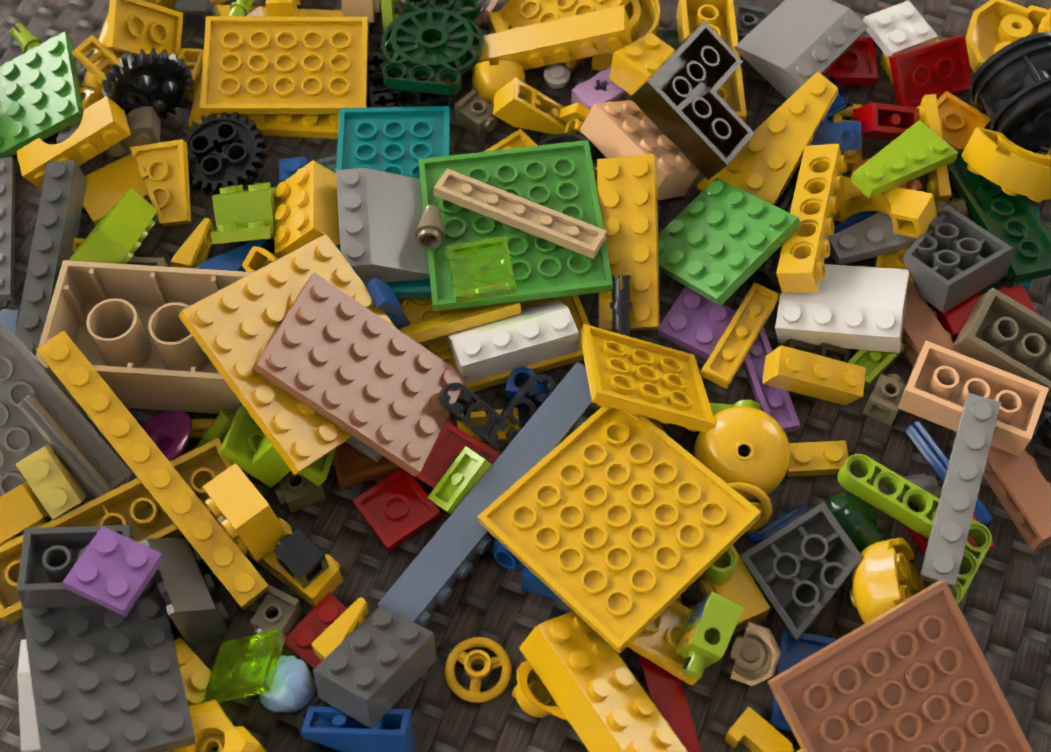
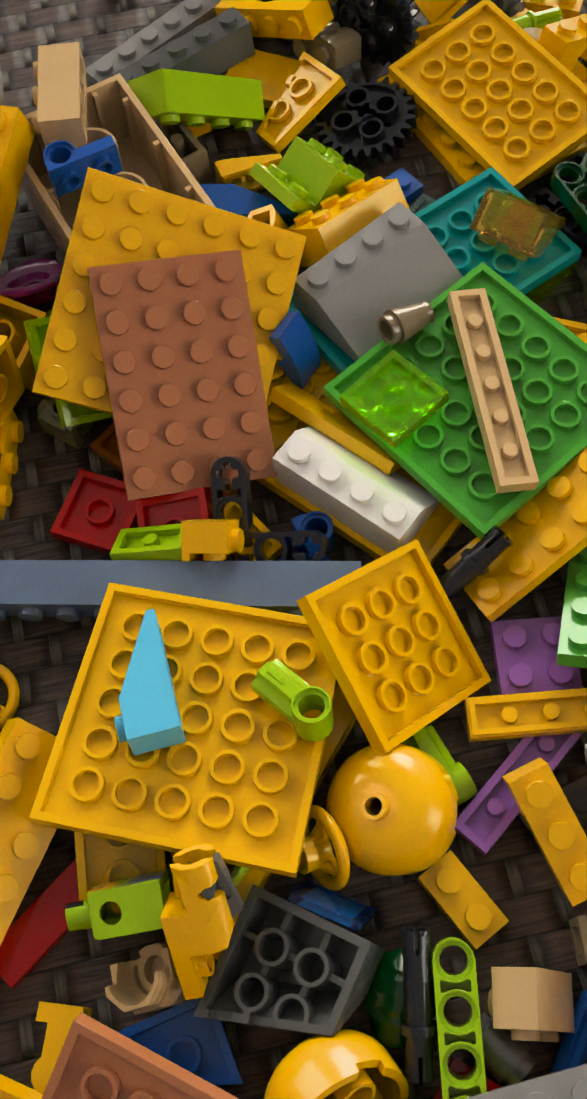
camera: 60 degrees right, 5 degrees up
none -> tan brick [32,42,87,147]
none -> blue plate [43,135,123,197]
none -> medium azure slope [114,609,186,756]
none -> yellow plate [160,843,244,1000]
none -> yellow brick [181,519,244,561]
none -> lime piece [251,659,334,742]
none -> black pin [400,926,437,1083]
none -> clear yellow slope [469,187,566,261]
none -> tan brick [488,967,575,1042]

